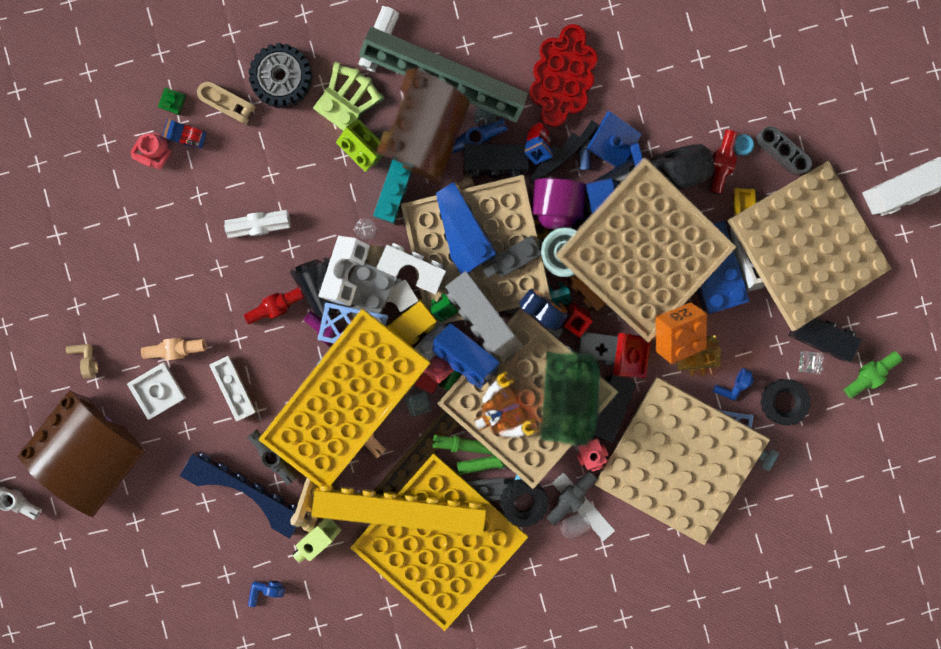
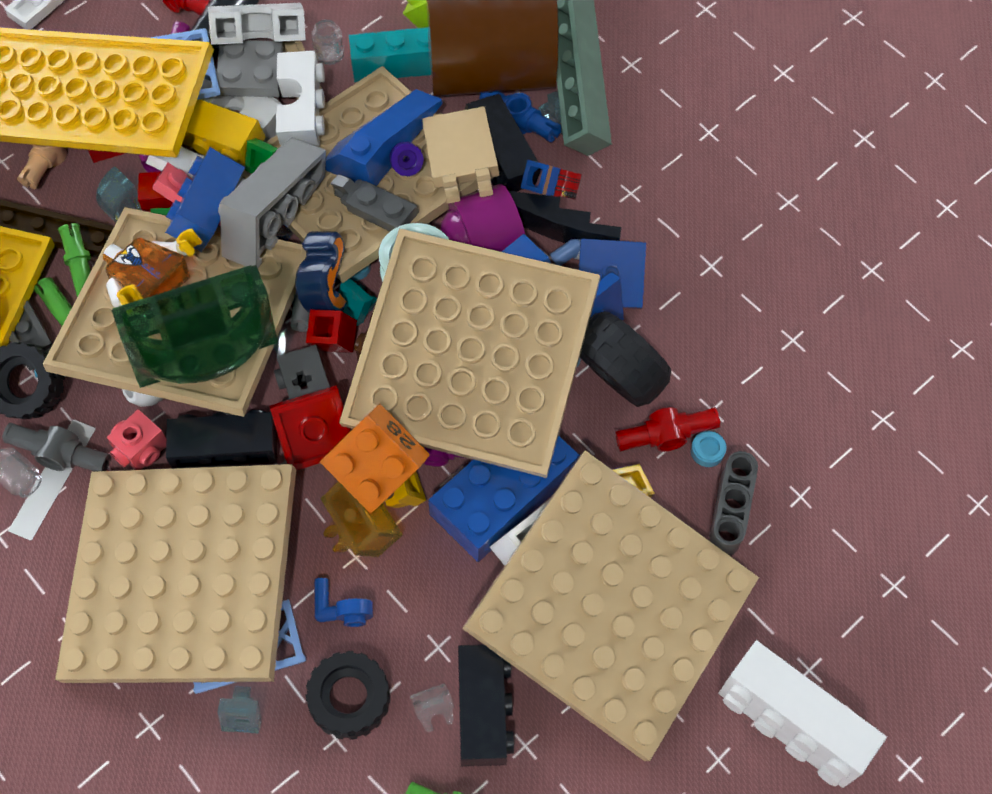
camera: 65 degrees right, 25 degrees down
red plate [529,24,598,128] -> none
none -> dark purple tile [389,142,424,176]
none -> tan tile [422,107,499,204]

